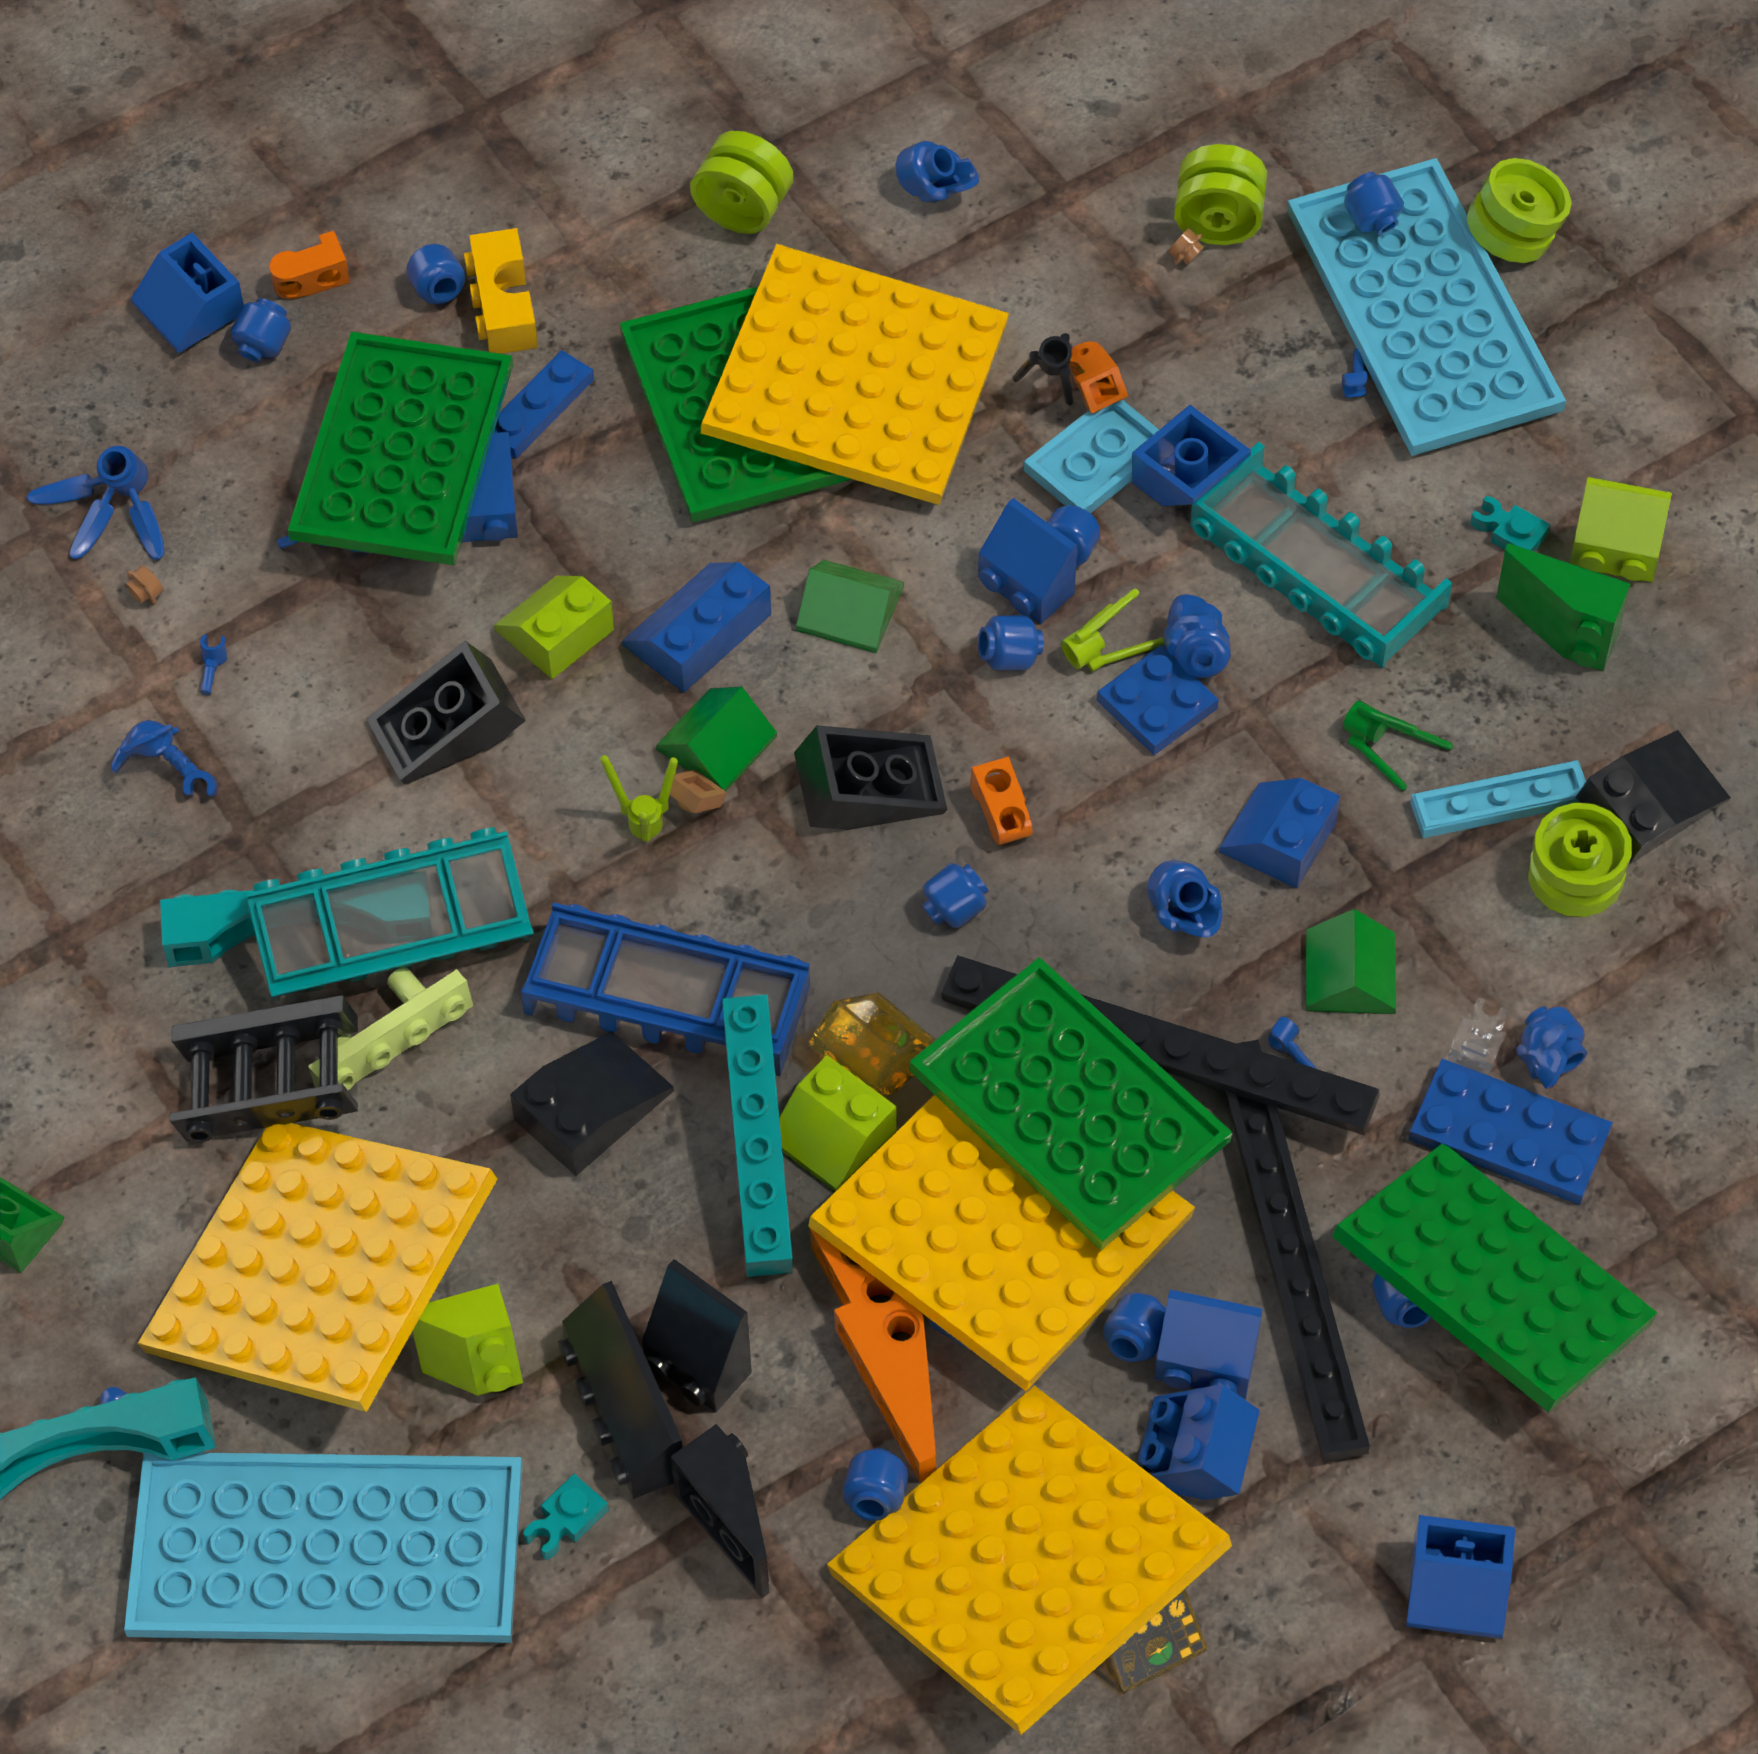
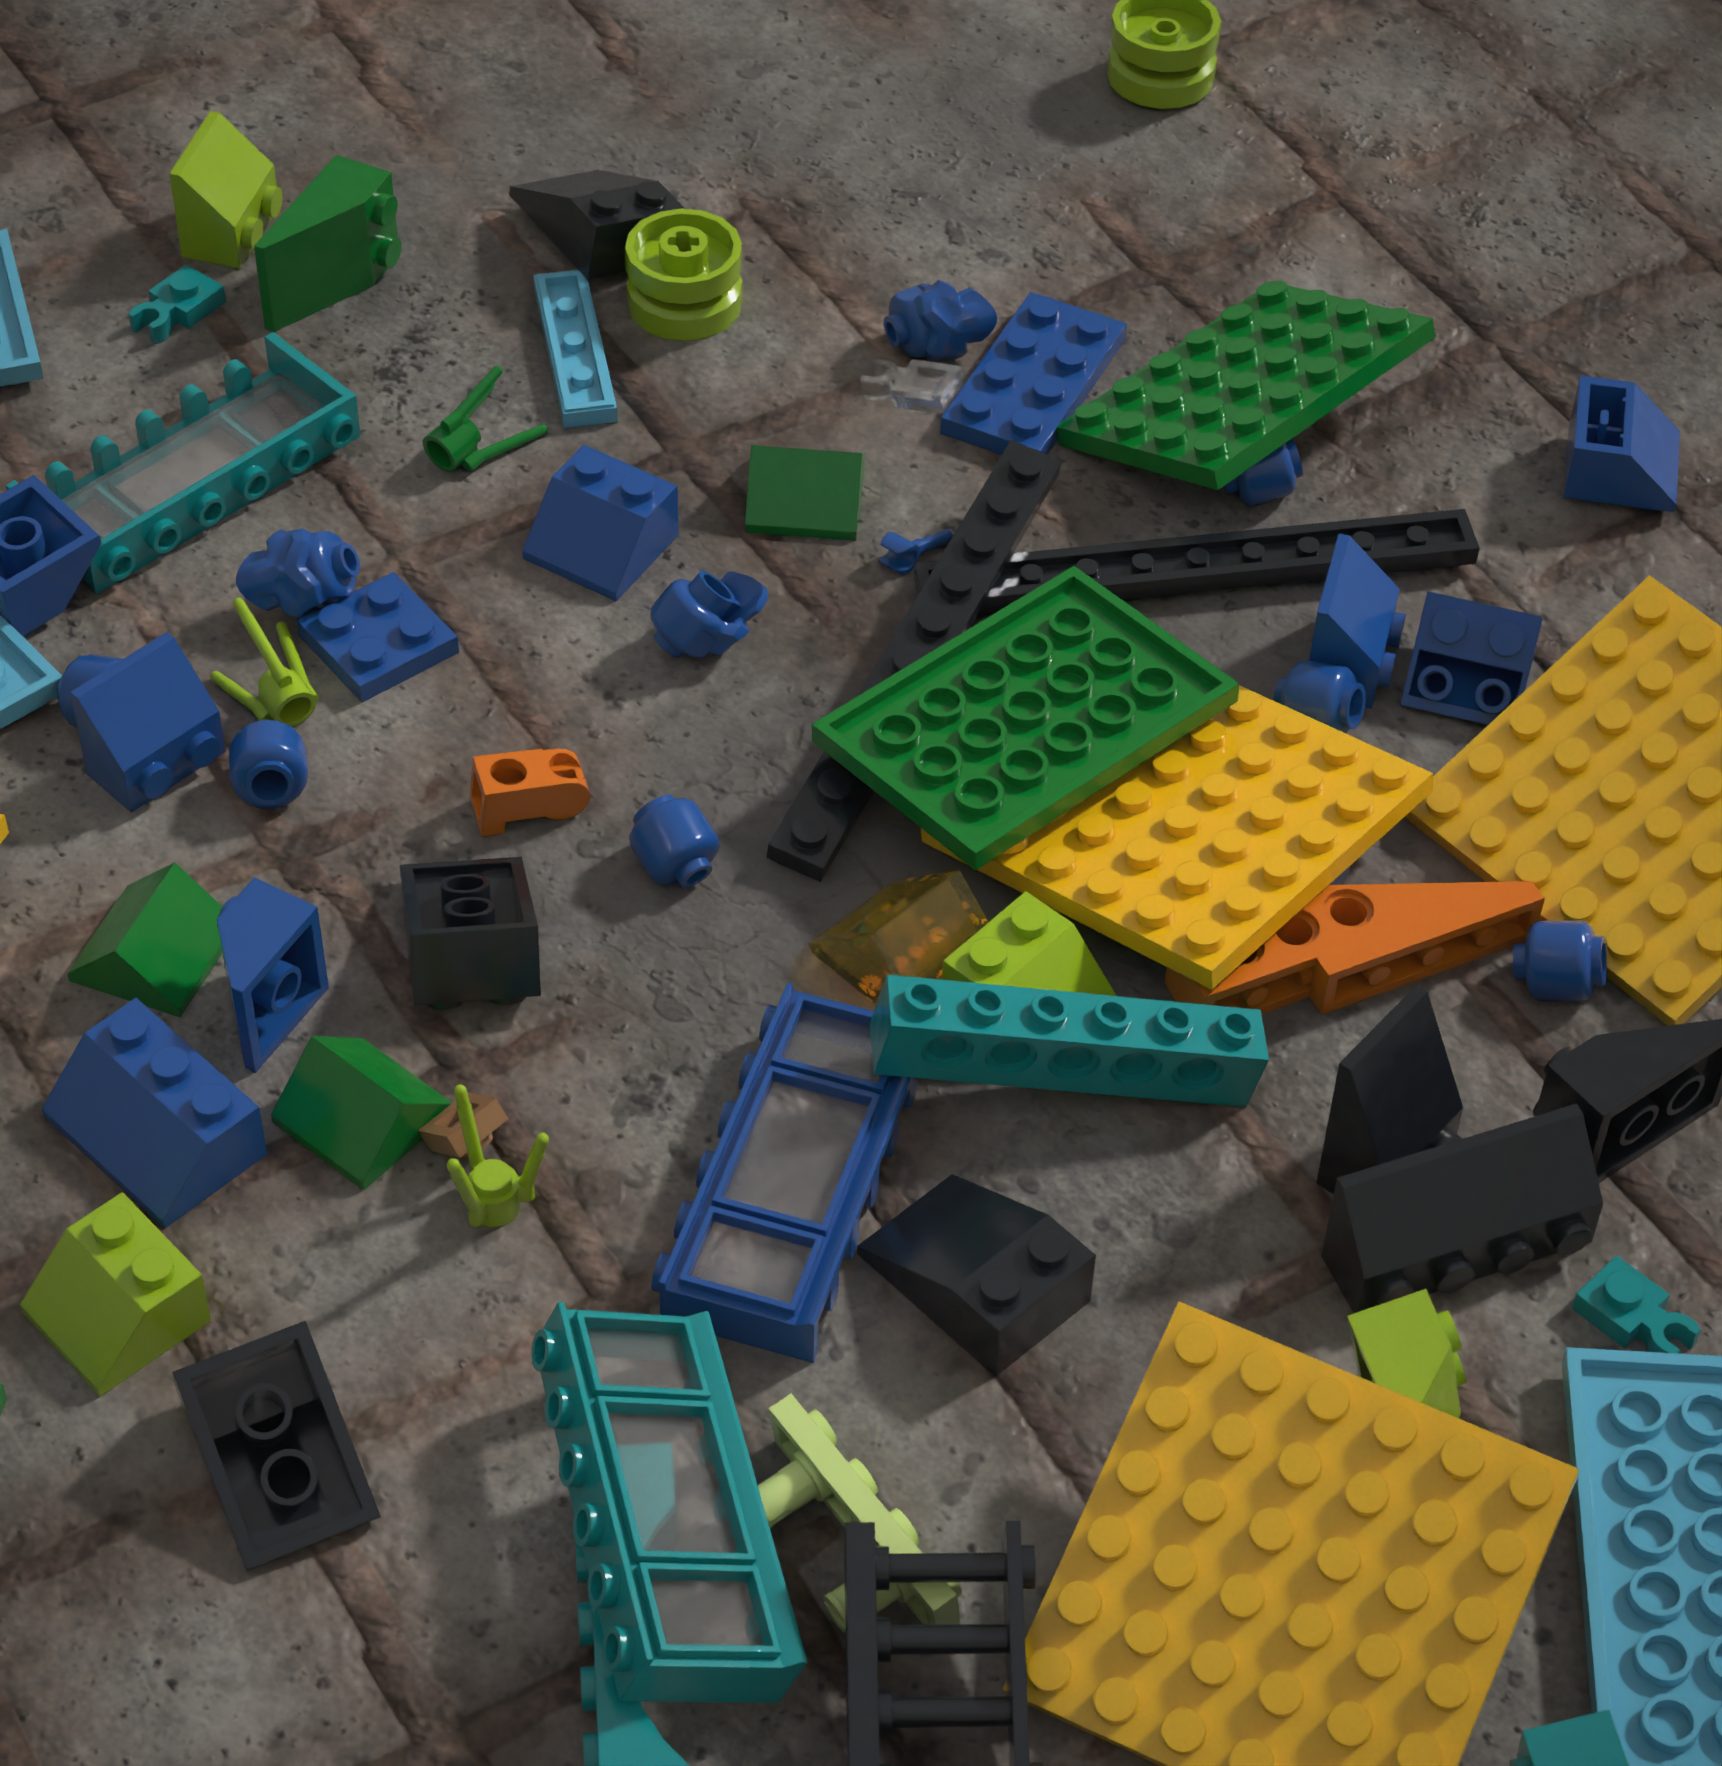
camera: 90 degrees left, 10 degrees down
none -> blue slope [217,877,329,1073]

